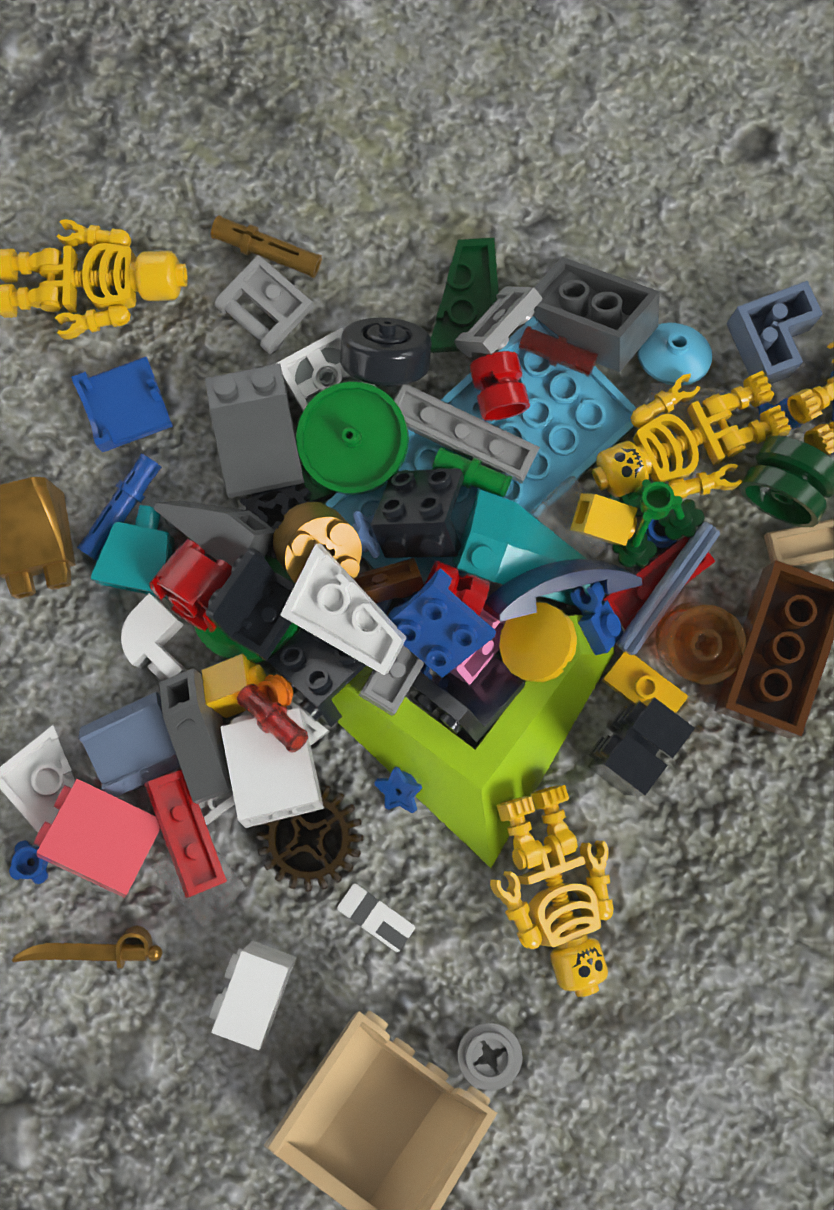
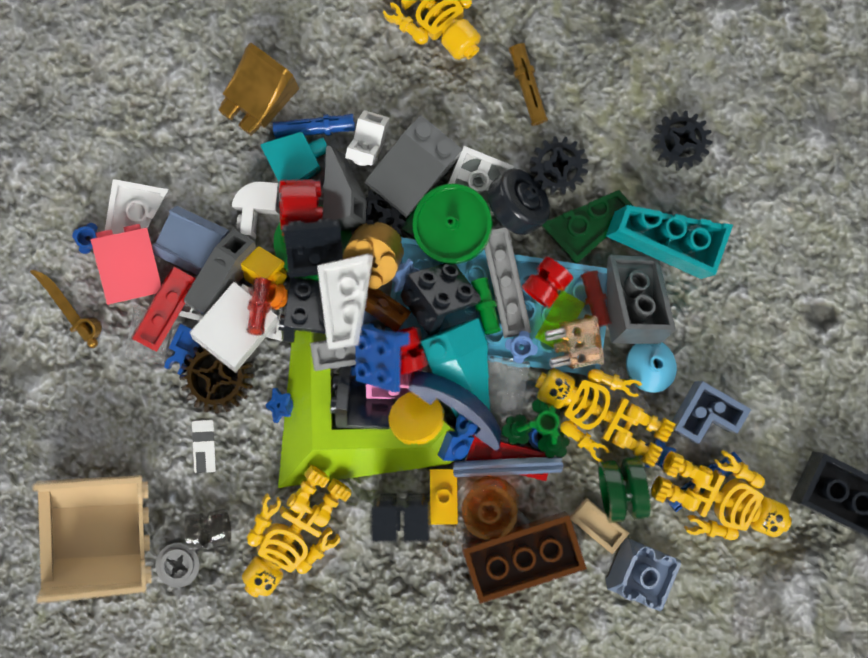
camera: 55 degrees right, 5 degrees up
blue piece [71,357,173,453] -> none
white brick [209,941,297,1050] -> none
light grey plate [214,255,314,354] -> none
light grey plate [454,287,543,357] -> none
yellow brick [570,493,638,546] -> none
none -> blue plate [164,324,202,375]
none -> clear smoke wheel [184,509,232,551]
none -> white brick [345,110,390,166]
none -> medium blue plate [505,331,538,363]
none -> black gear [529,136,589,196]
none -> clear neon green tile [534,290,586,351]
none -> clear orange piece [545,314,605,369]
none -> teal wedge [606,205,733,279]
none -> black gear [651,110,713,171]

